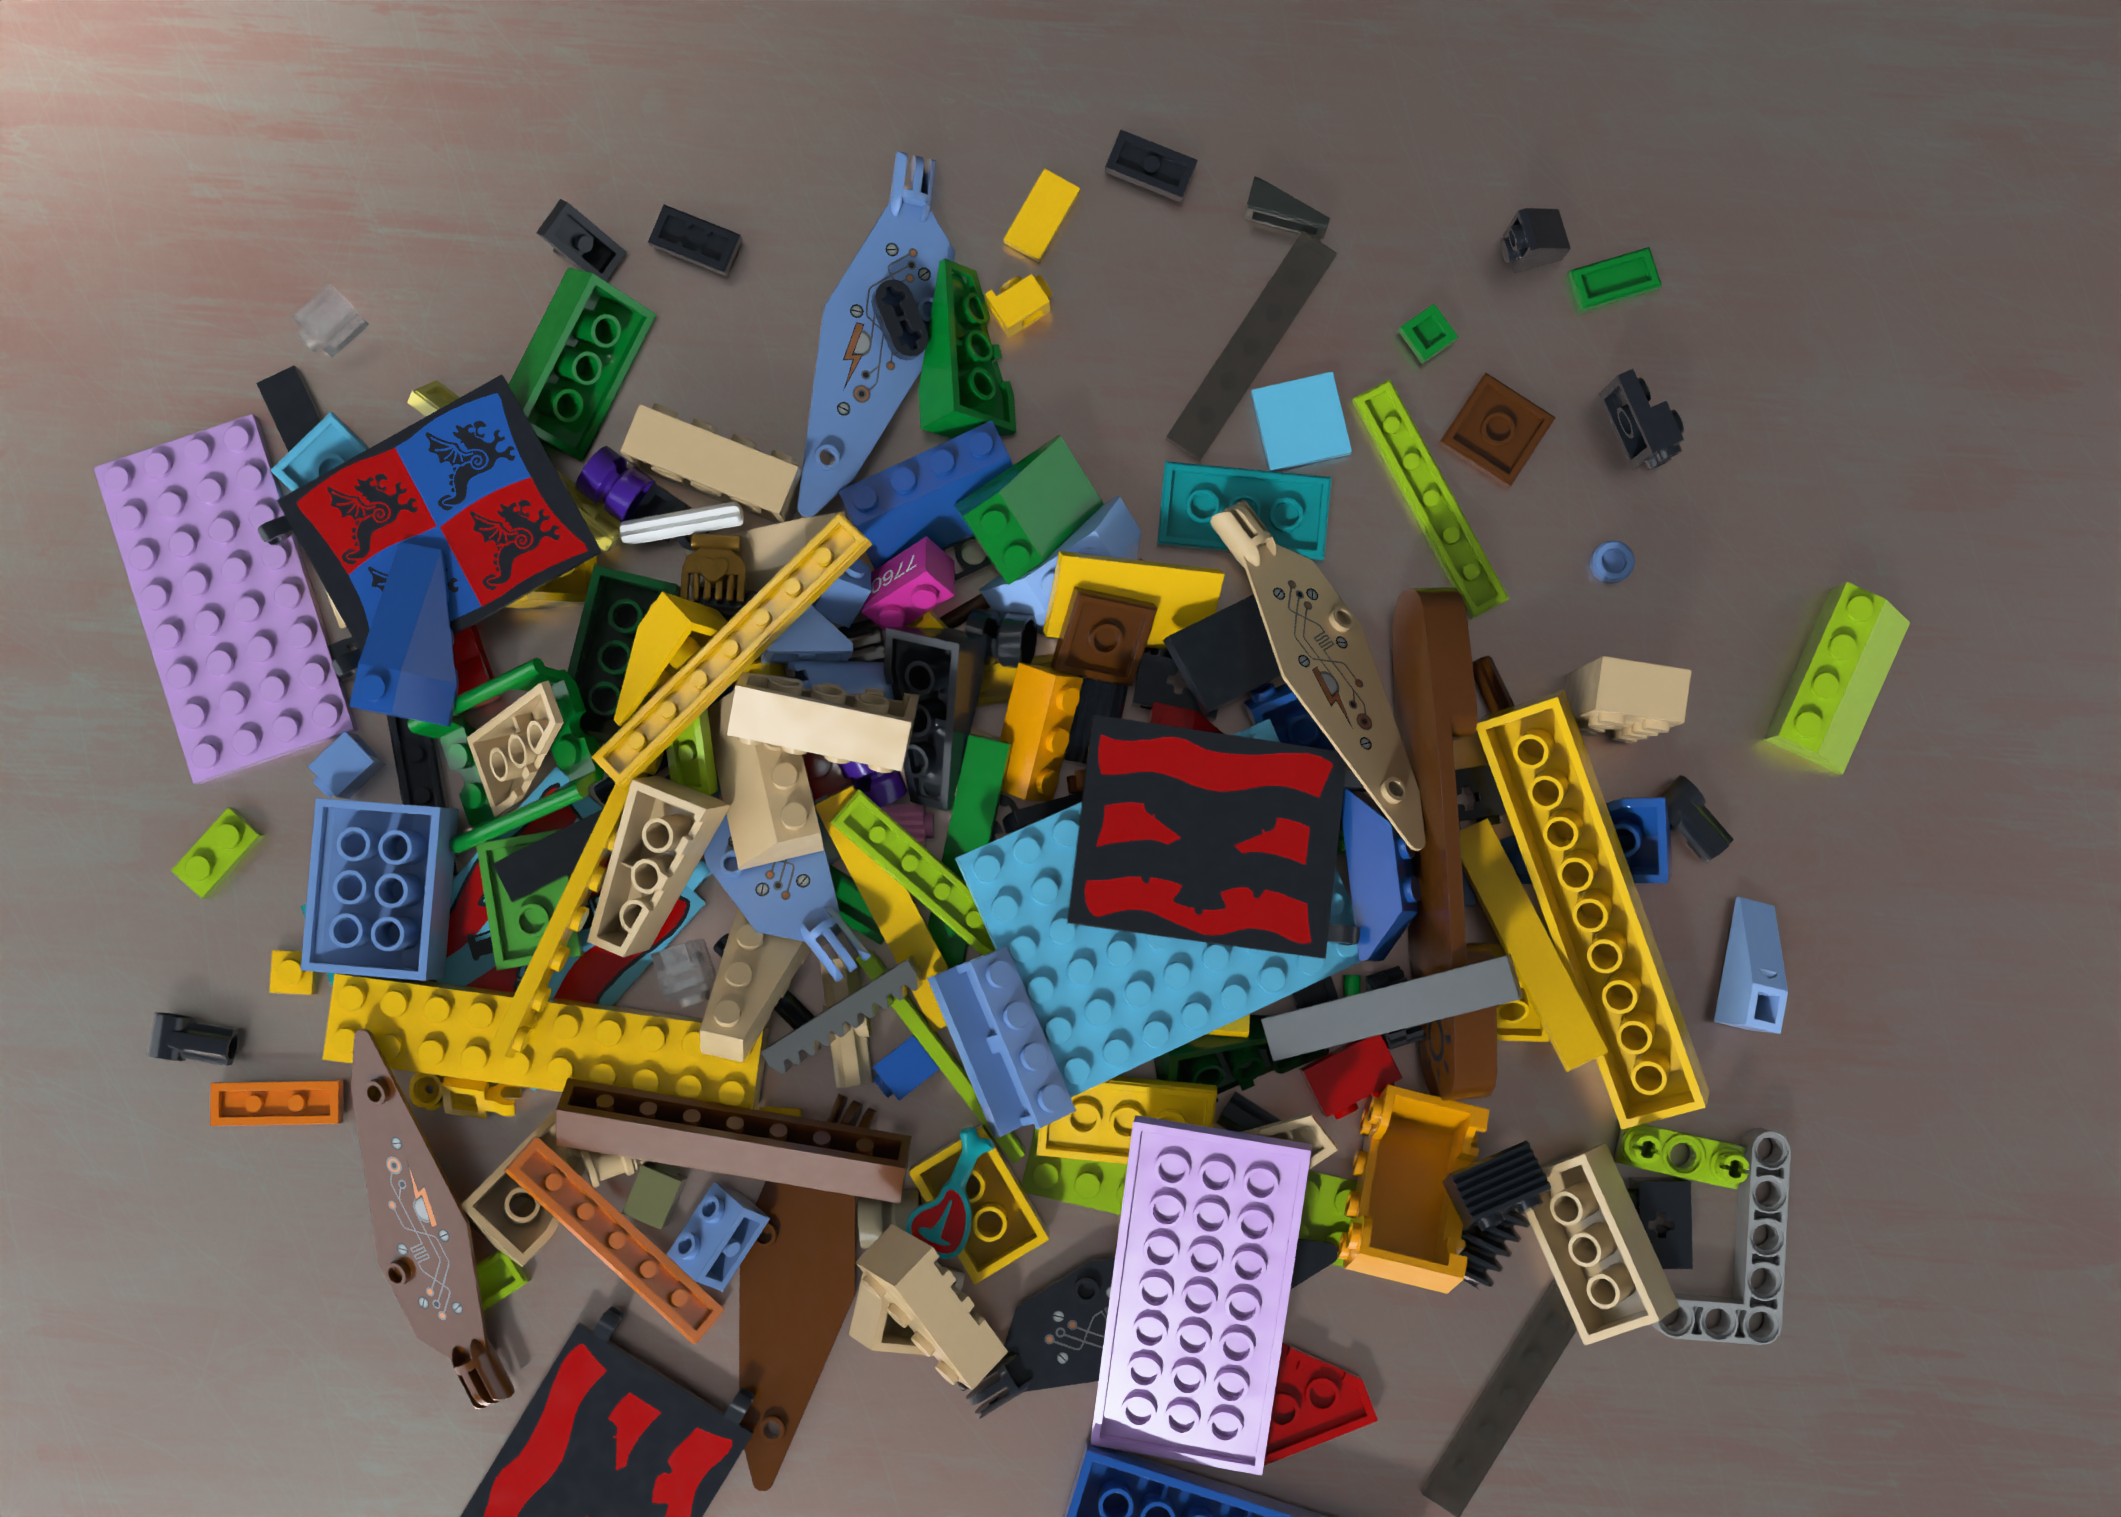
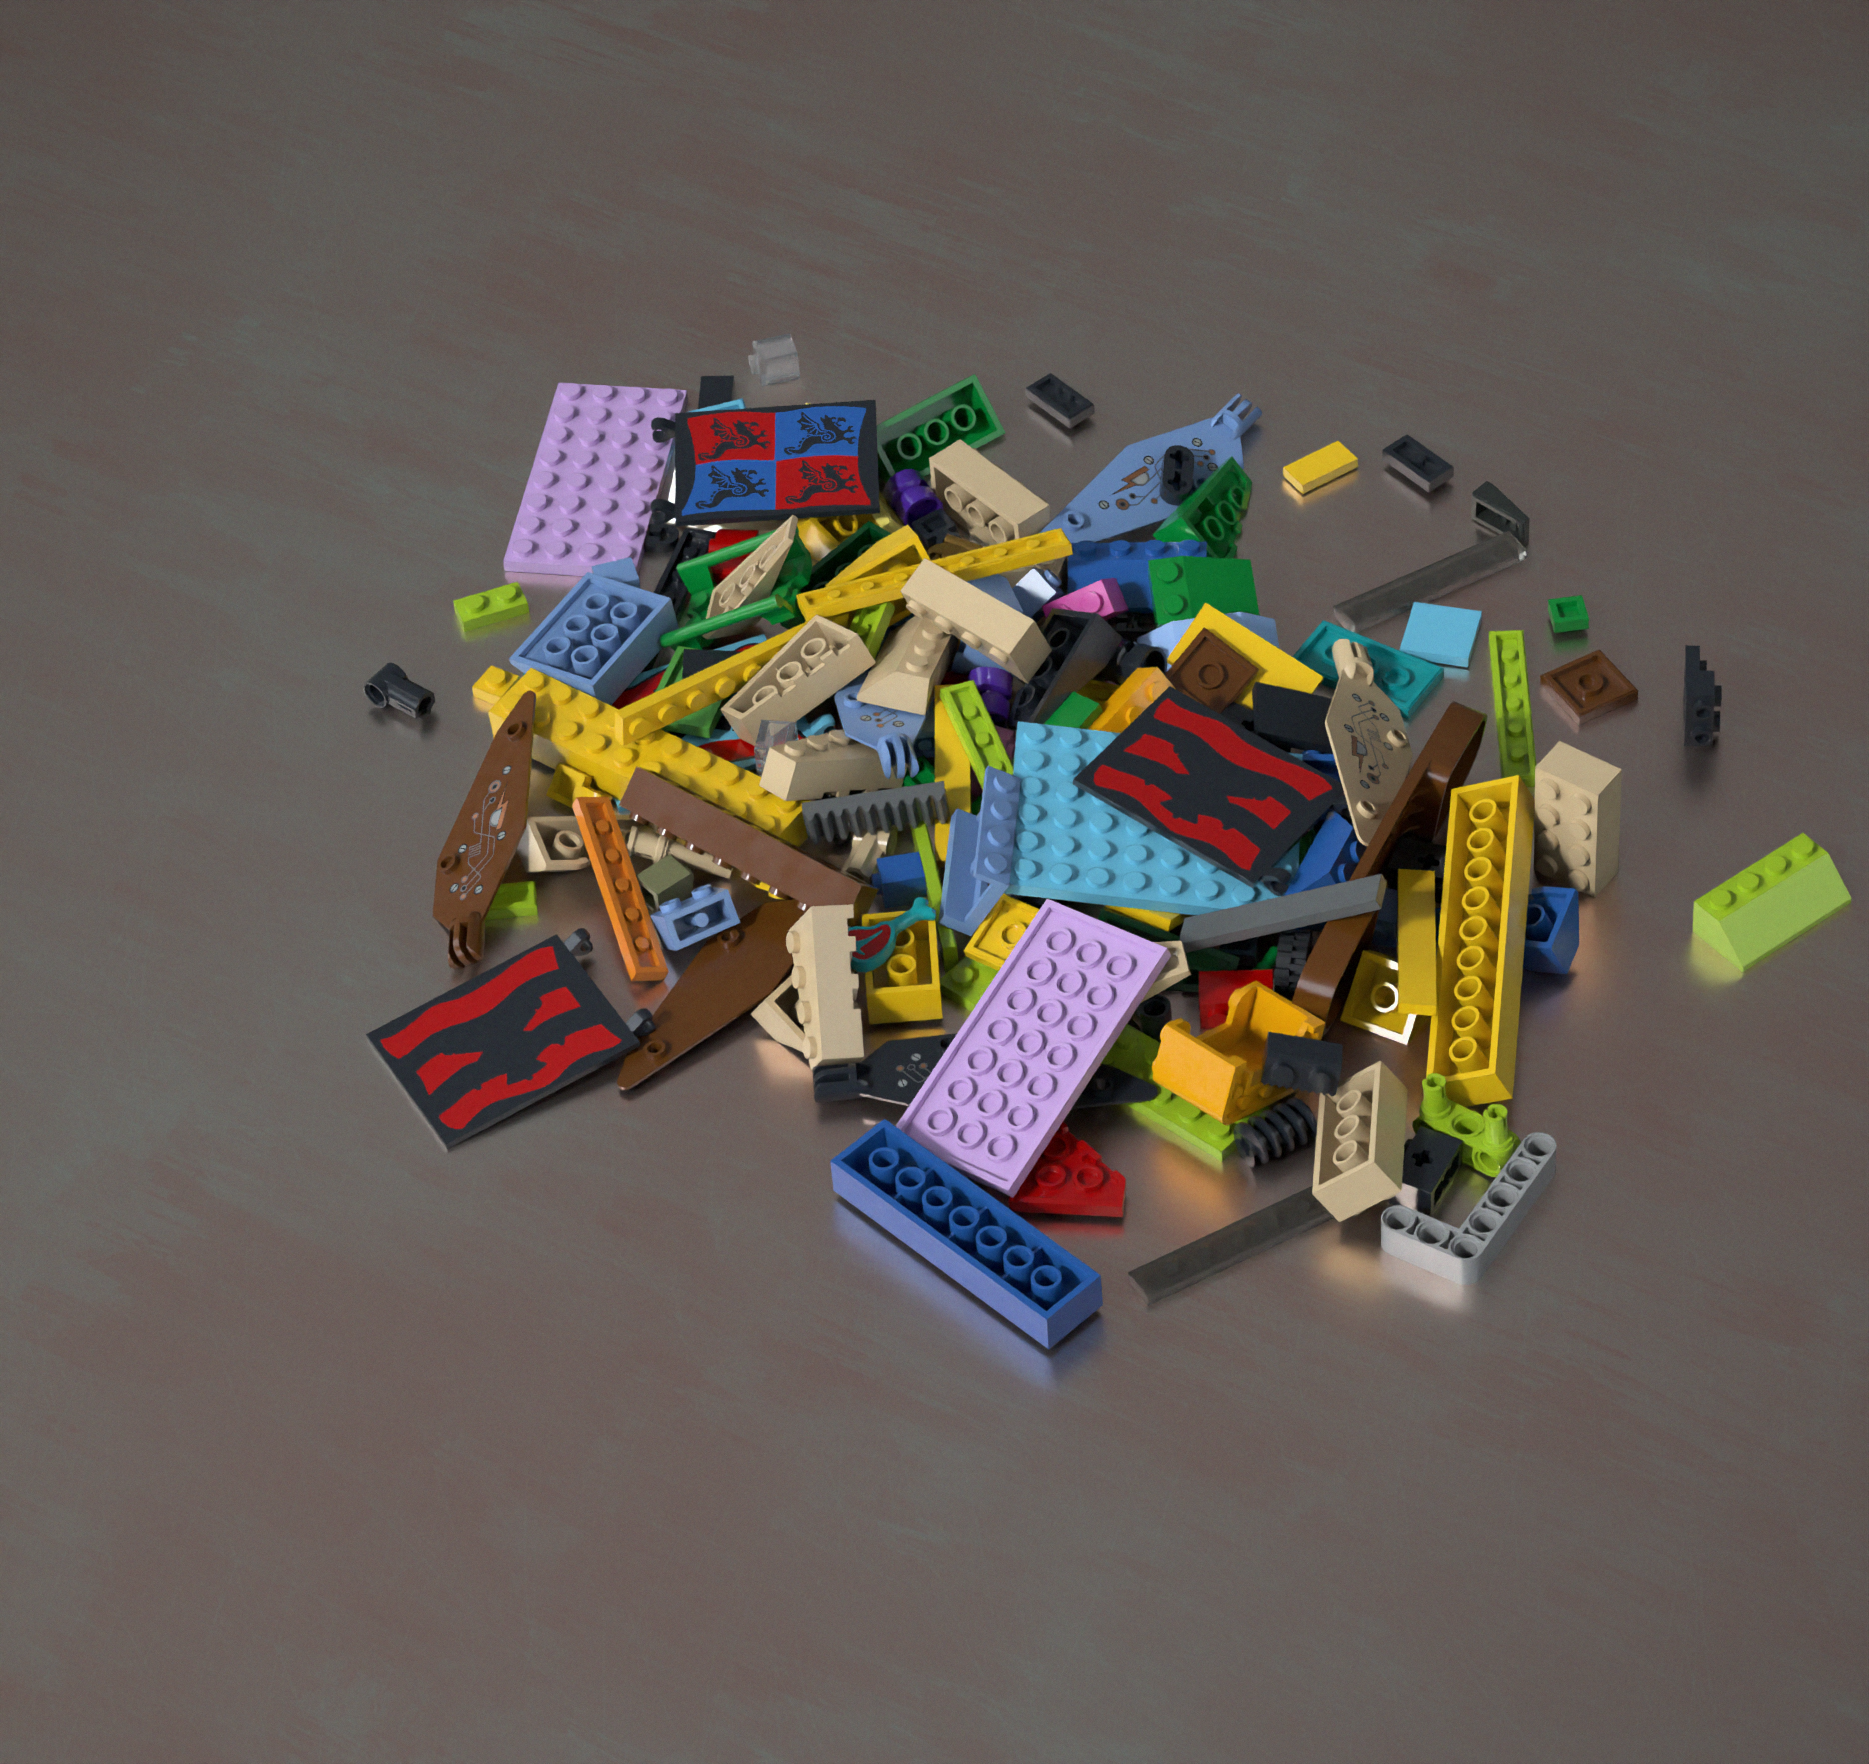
camera: 30 degrees right, 40 degrees down
orange plate [210,1080,344,1126] -> none
blue wedge [349,542,459,727] -> none
yellow plate [409,1072,444,1110] -> none
black slope [536,199,627,281] -> none
white axle [619,501,744,545] -> none
yellow brick [985,274,1053,338] -> none
black slope [1500,208,1571,274] -> none
green tile [1567,247,1662,313] -> none
medium blue tile [1590,540,1635,584] -> none
black piece [1655,775,1734,863] -> none
light blue slope [1714,897,1788,1034] -> none

